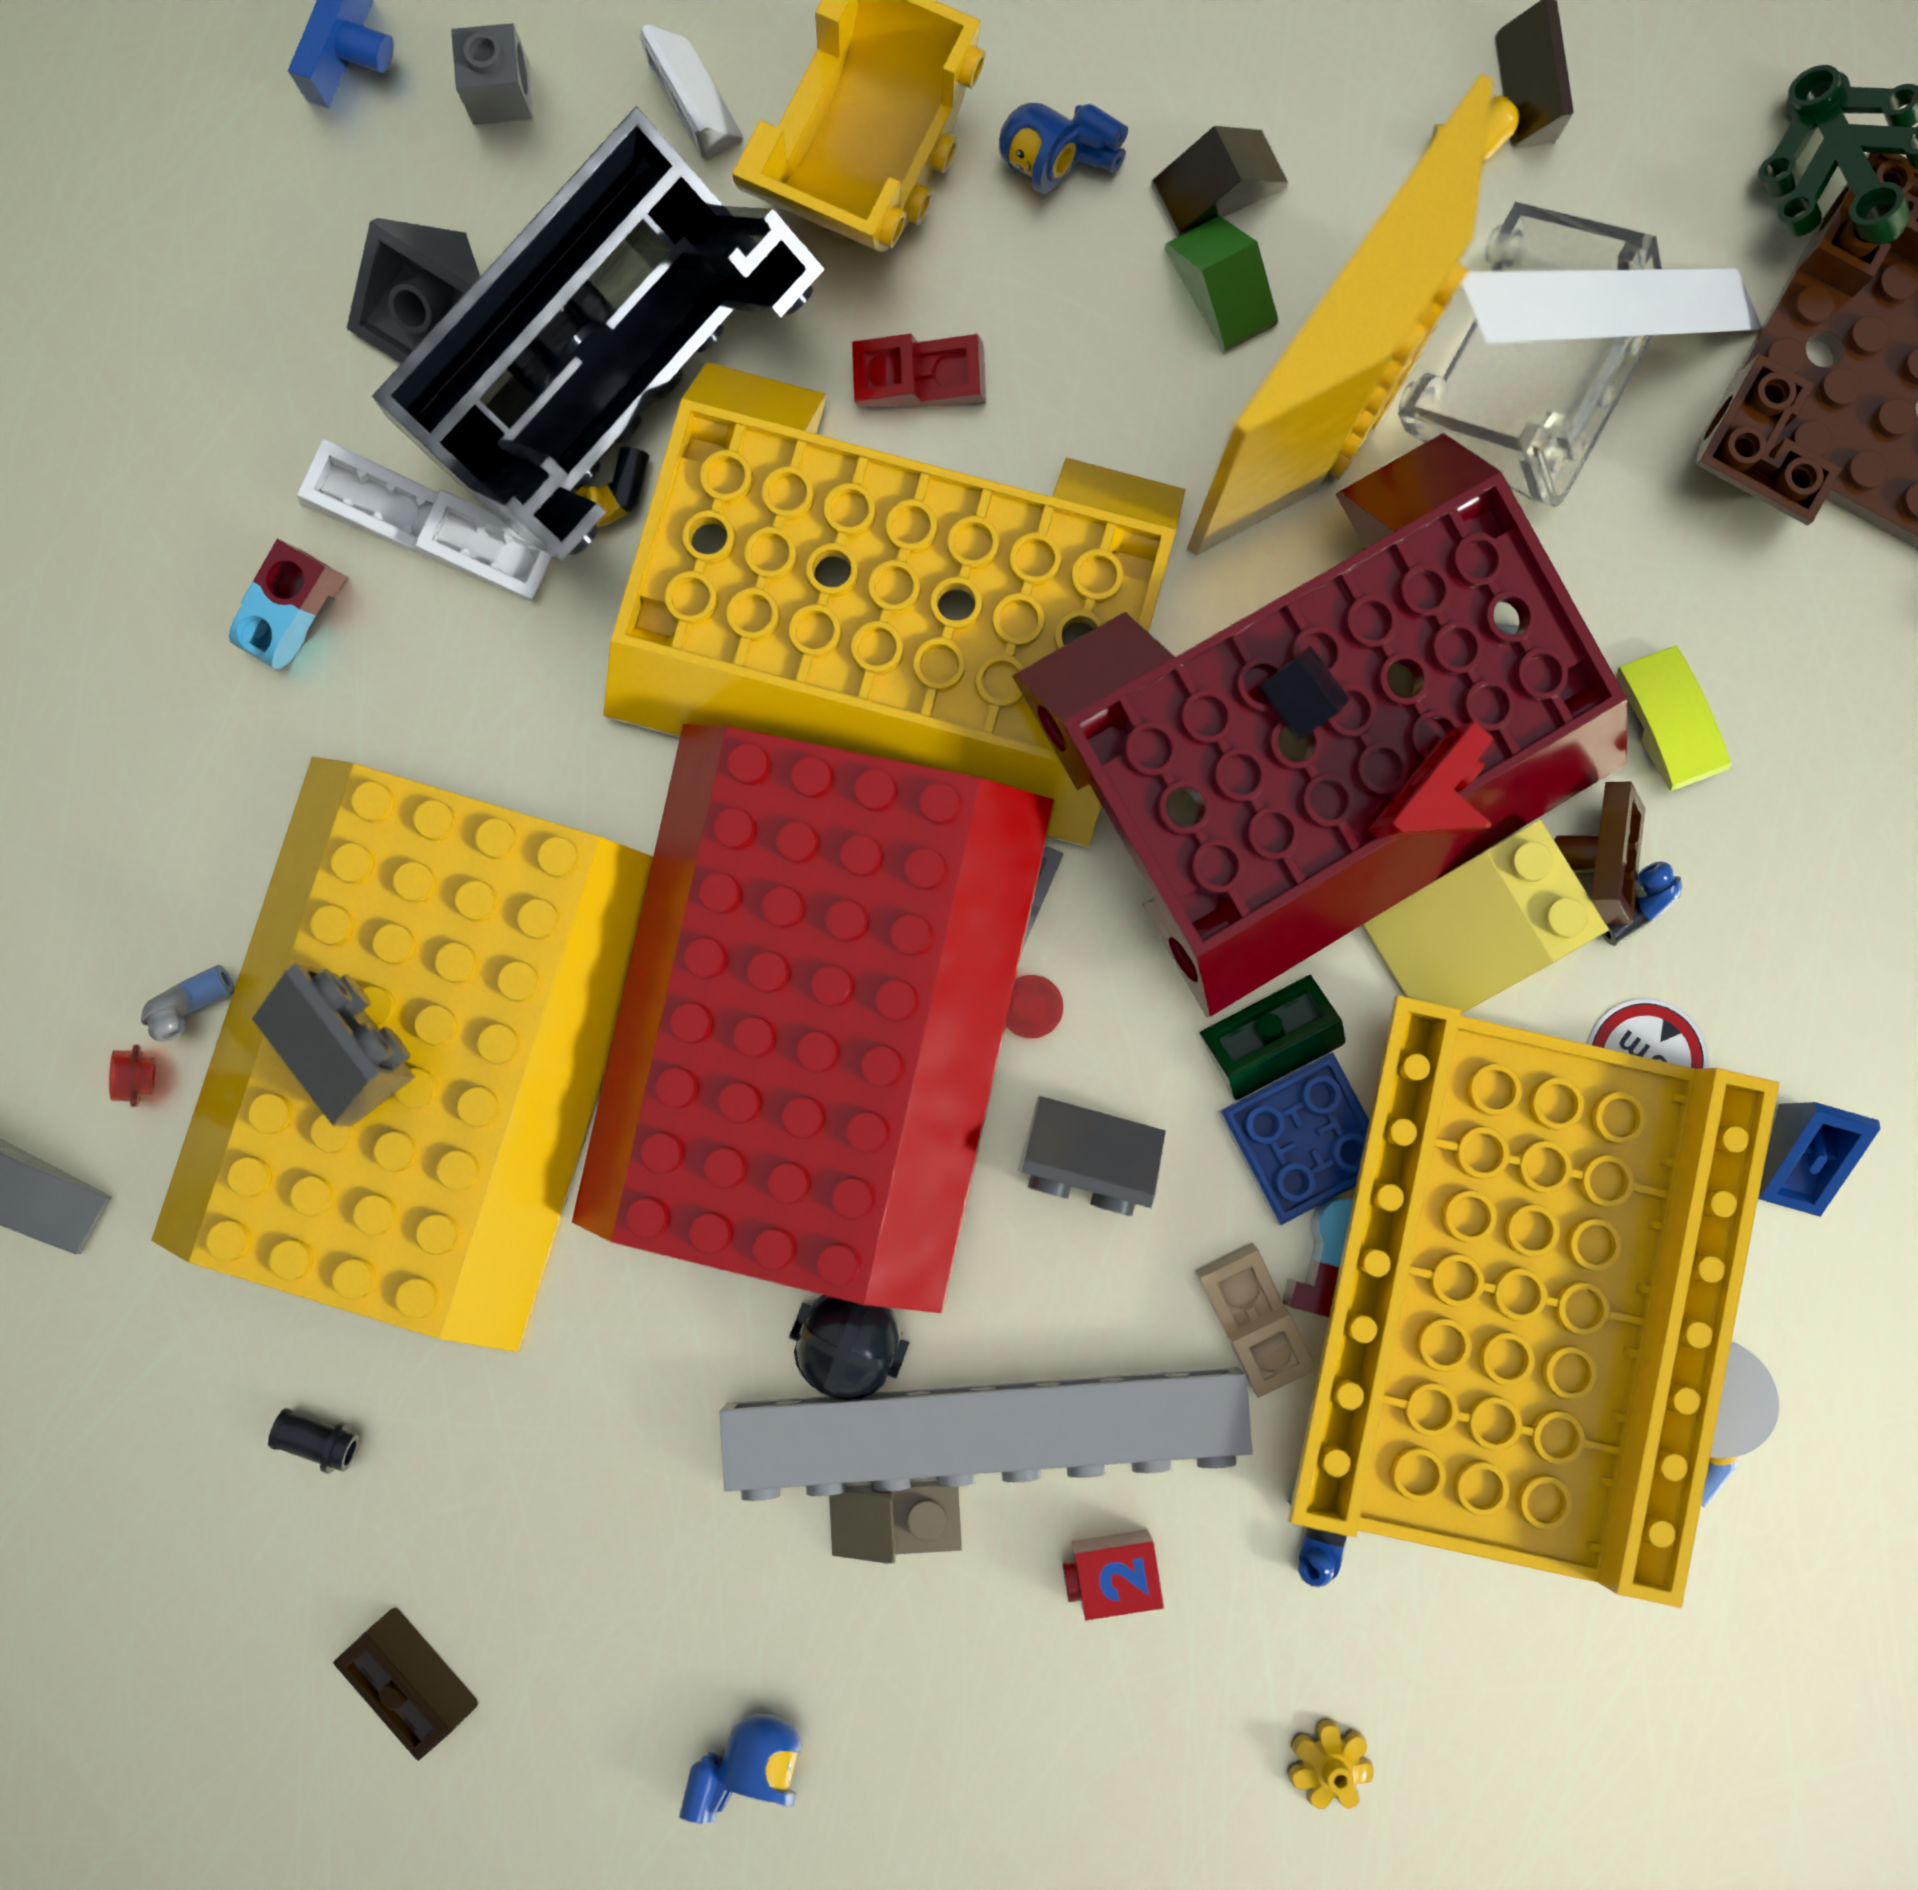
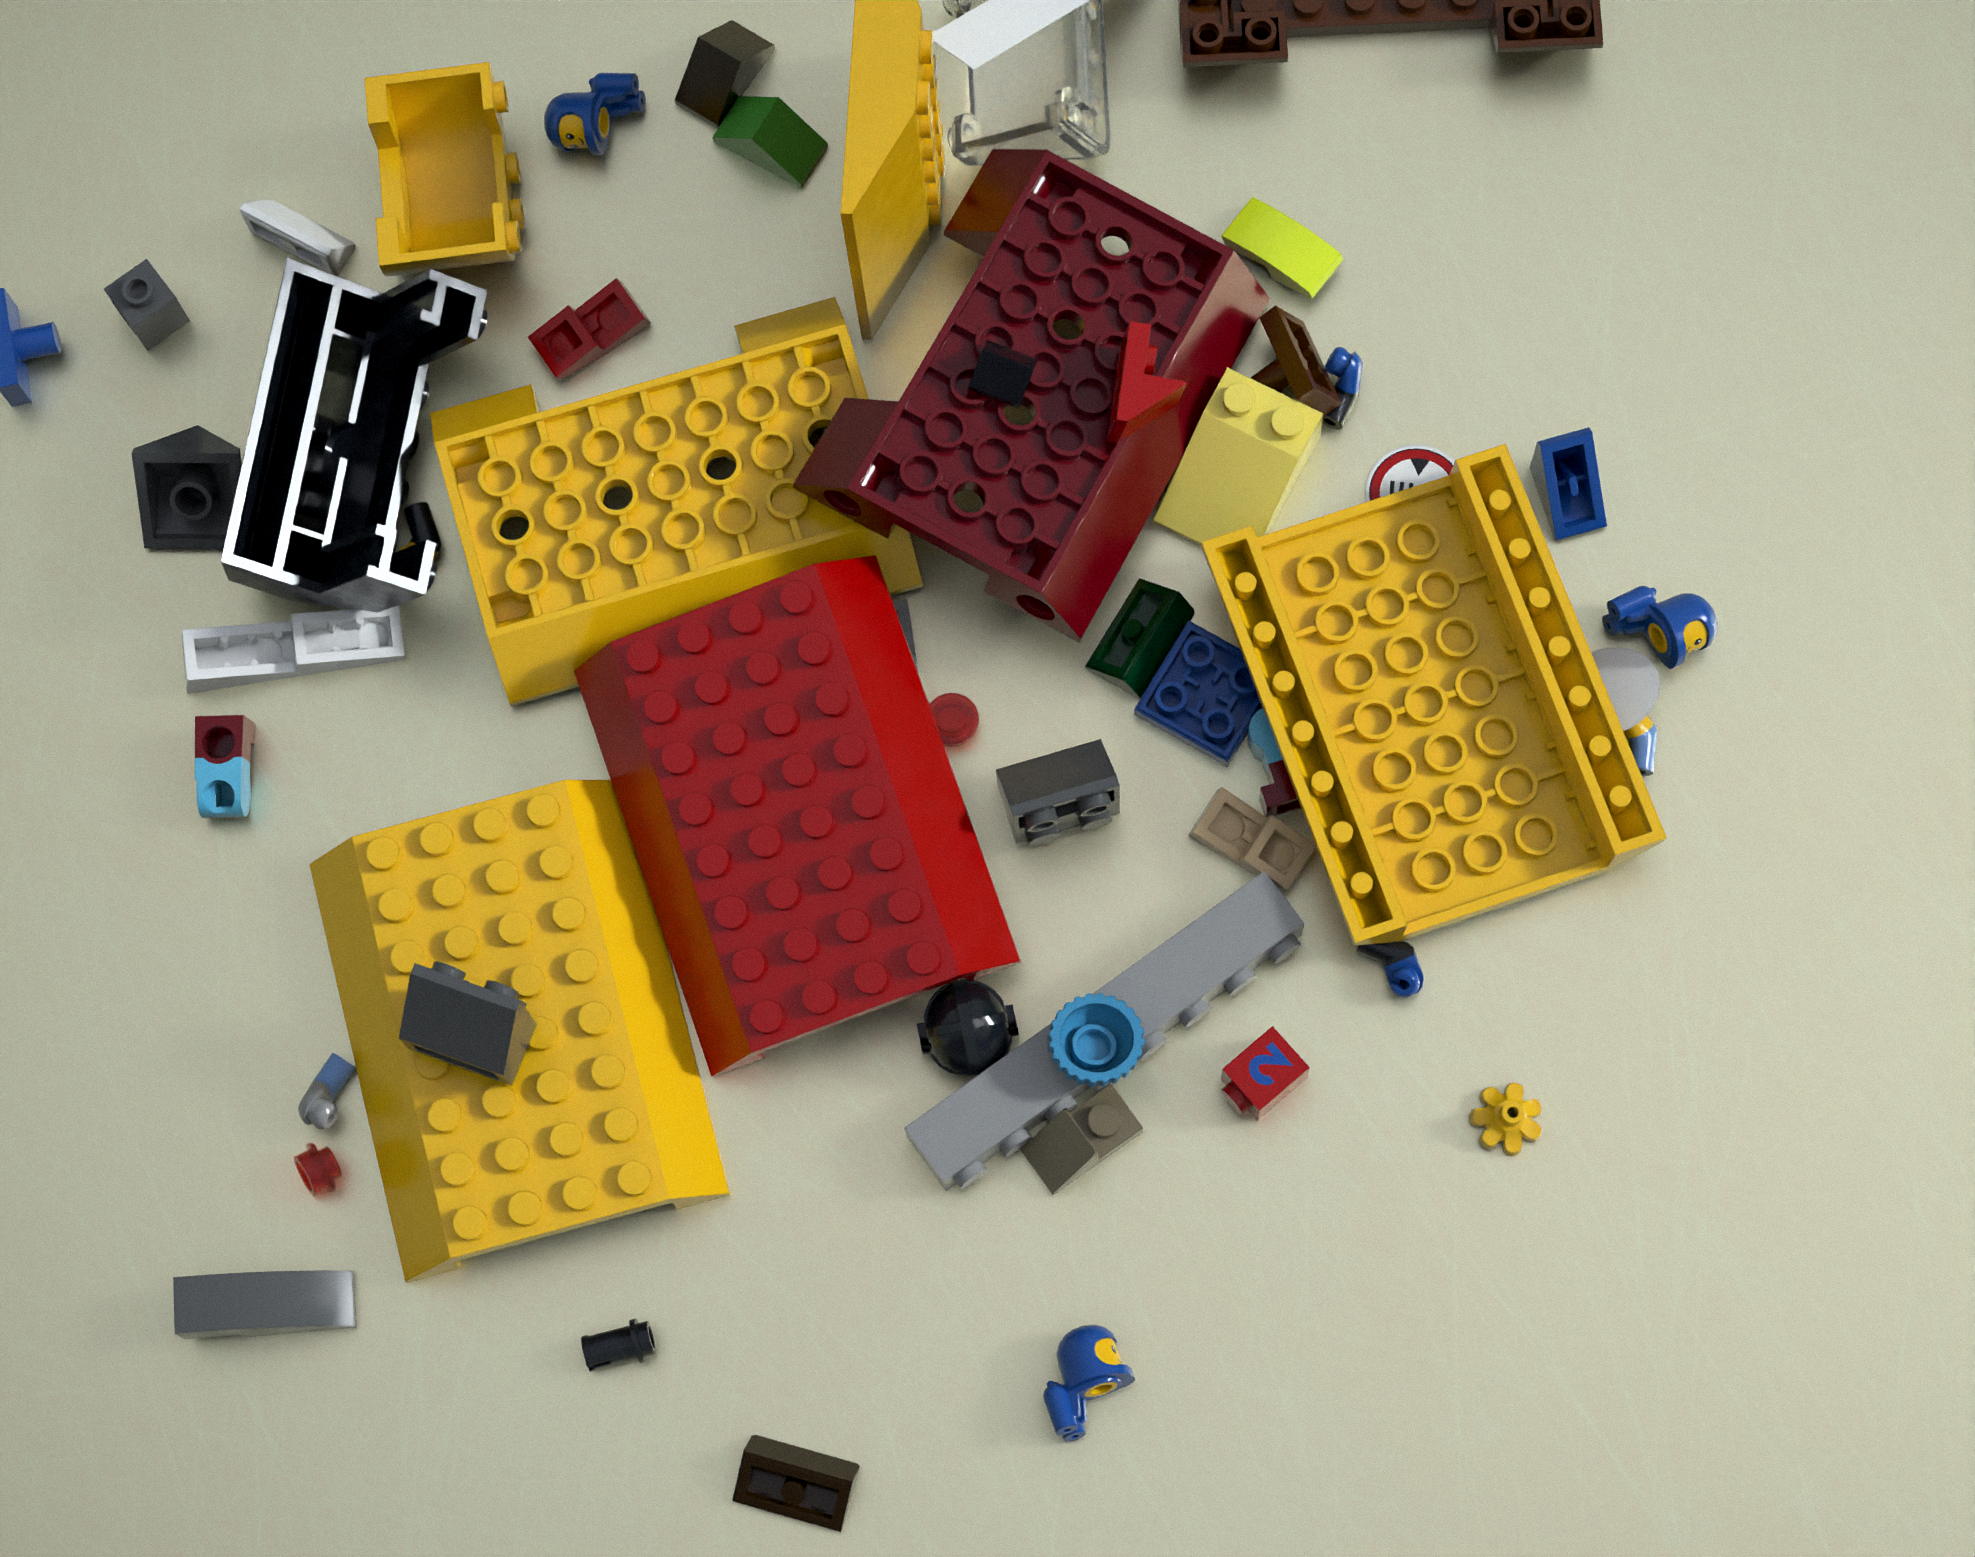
camera: 25 degrees left, 10 degrees down
none -> dark azure hat [1047,993,1145,1087]
none -> blue piece [1602,586,1718,669]

